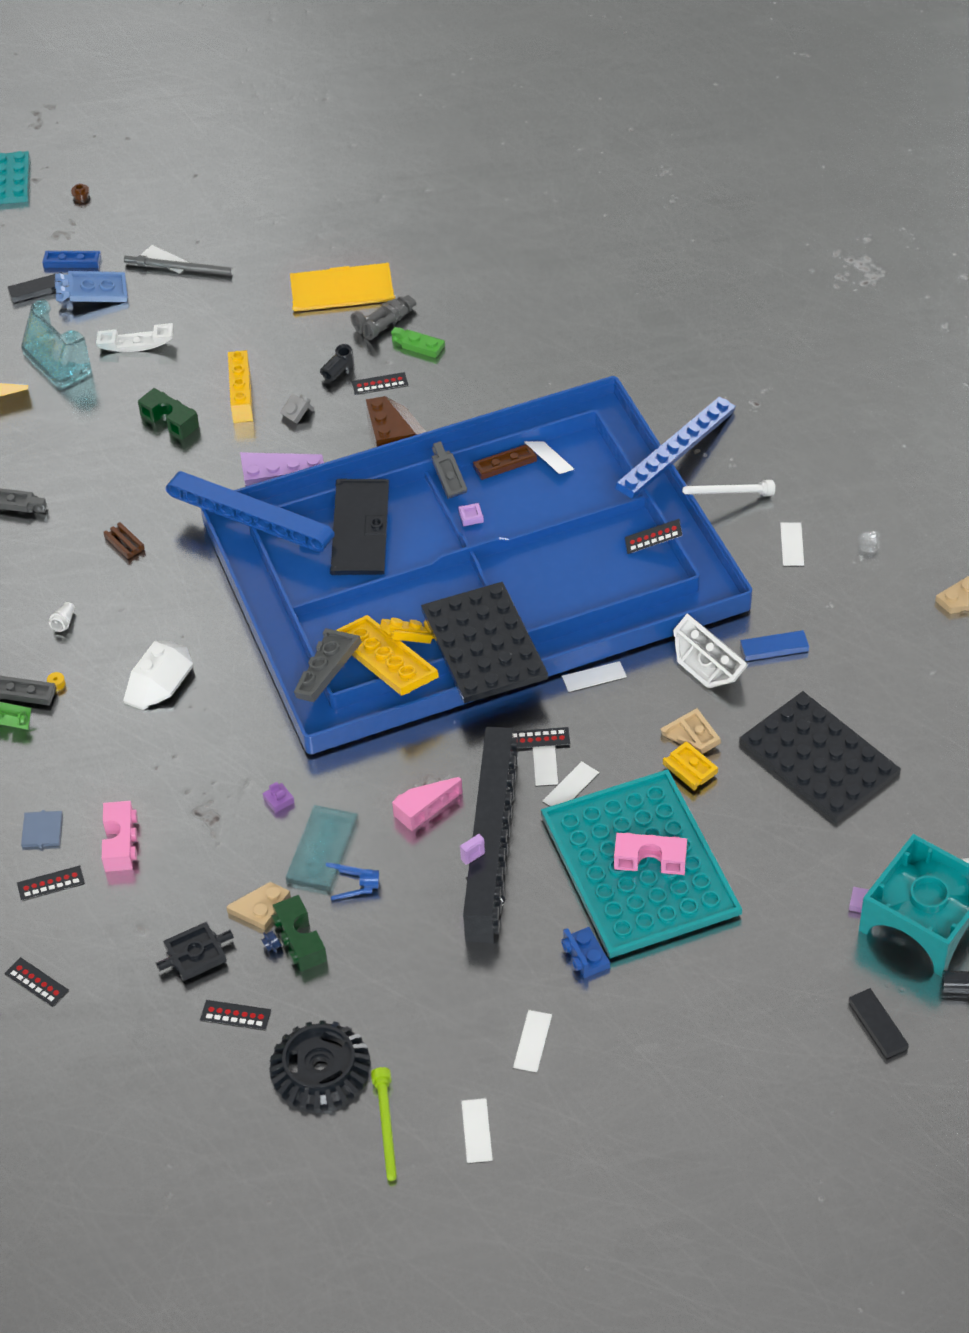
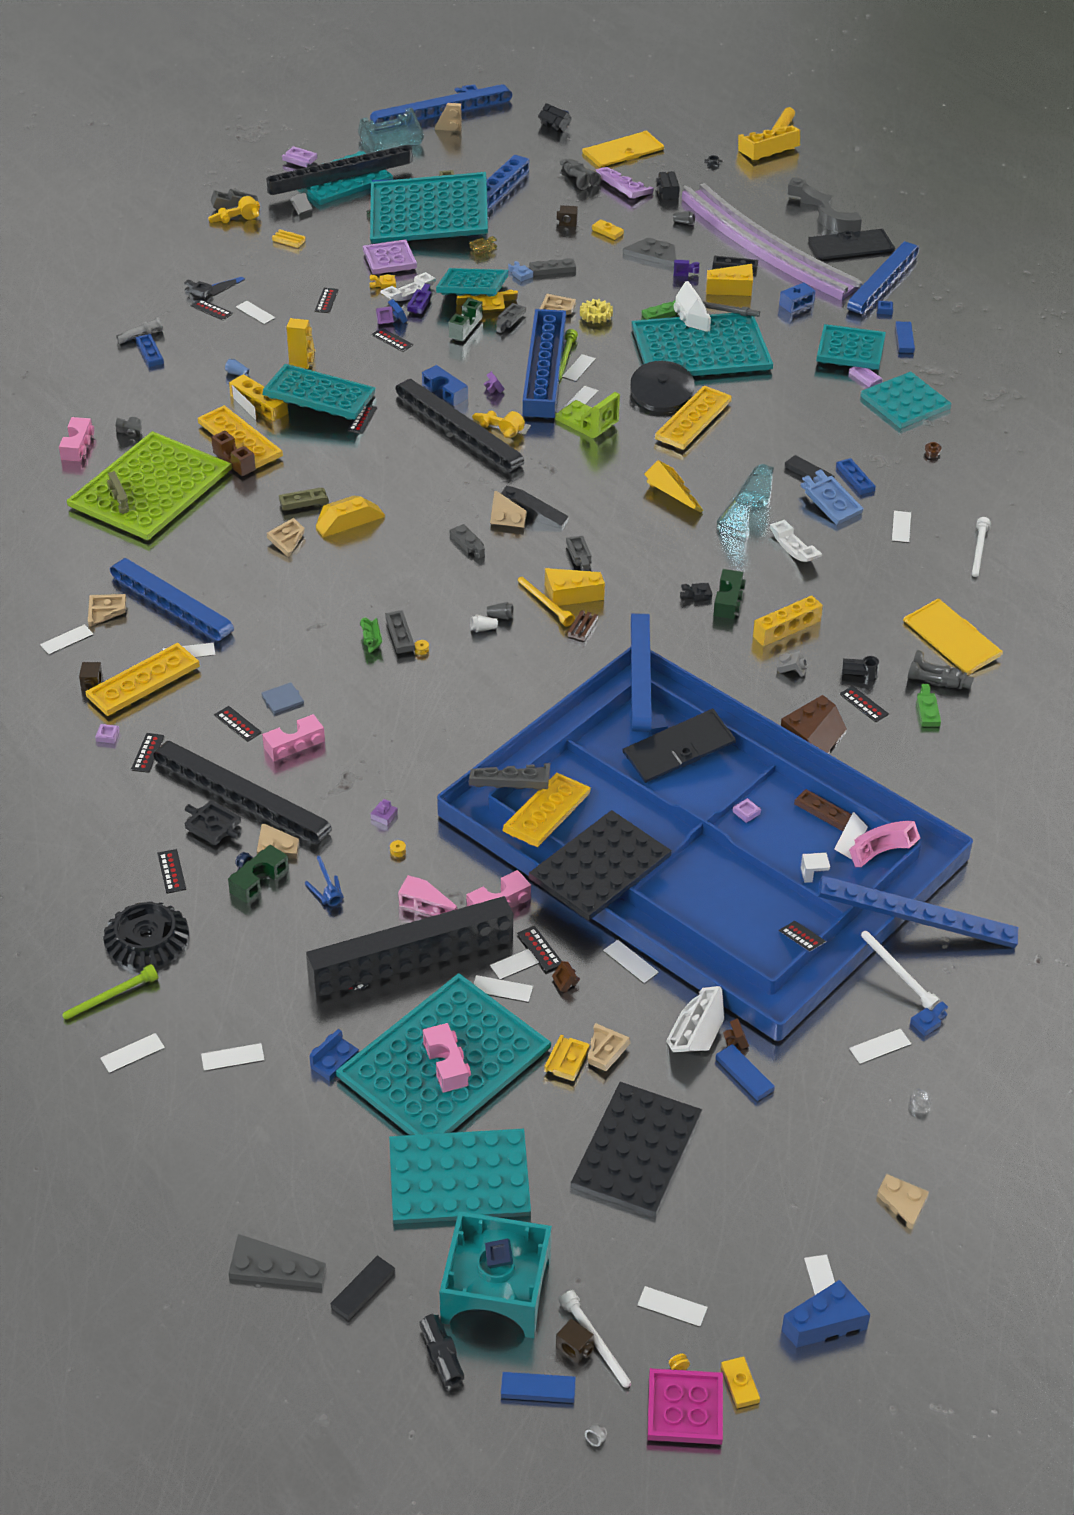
camera: 60 degrees right, 5 degrees down
white wedge [123,640,194,710] -> none
dark grey bar [124,255,233,275] -> none
lavender wing [240,452,324,486] -> none
clear light blue tile [285,805,358,891] -> none
yellow plate [380,617,433,644] -> none
dark grey hinge [432,441,467,499] -> none
lavender tile [460,834,485,865] -> none
none -> black beam [153,741,332,844]
none -> dark grey wing [228,1234,326,1288]
none -> teal plate [389,1128,531,1224]
none -> yellow piece [390,840,406,857]
none -> bright pink arch [466,870,531,908]
none -> dark blue plate [485,1238,513,1269]
none -> dark grey cone [487,602,514,620]
none -> yellow piece [518,576,575,627]
none -> yellow wedge [545,568,605,606]
none -> reddish brown tile [552,961,580,992]
none -> black plate [680,583,713,601]
none -> reddish brown tile [723,1018,749,1049]
none -> white panel [801,853,830,883]
none -> bright pink arch [849,821,920,867]
none -> blue plate [910,1001,948,1036]
none -> white piece [972,517,991,577]

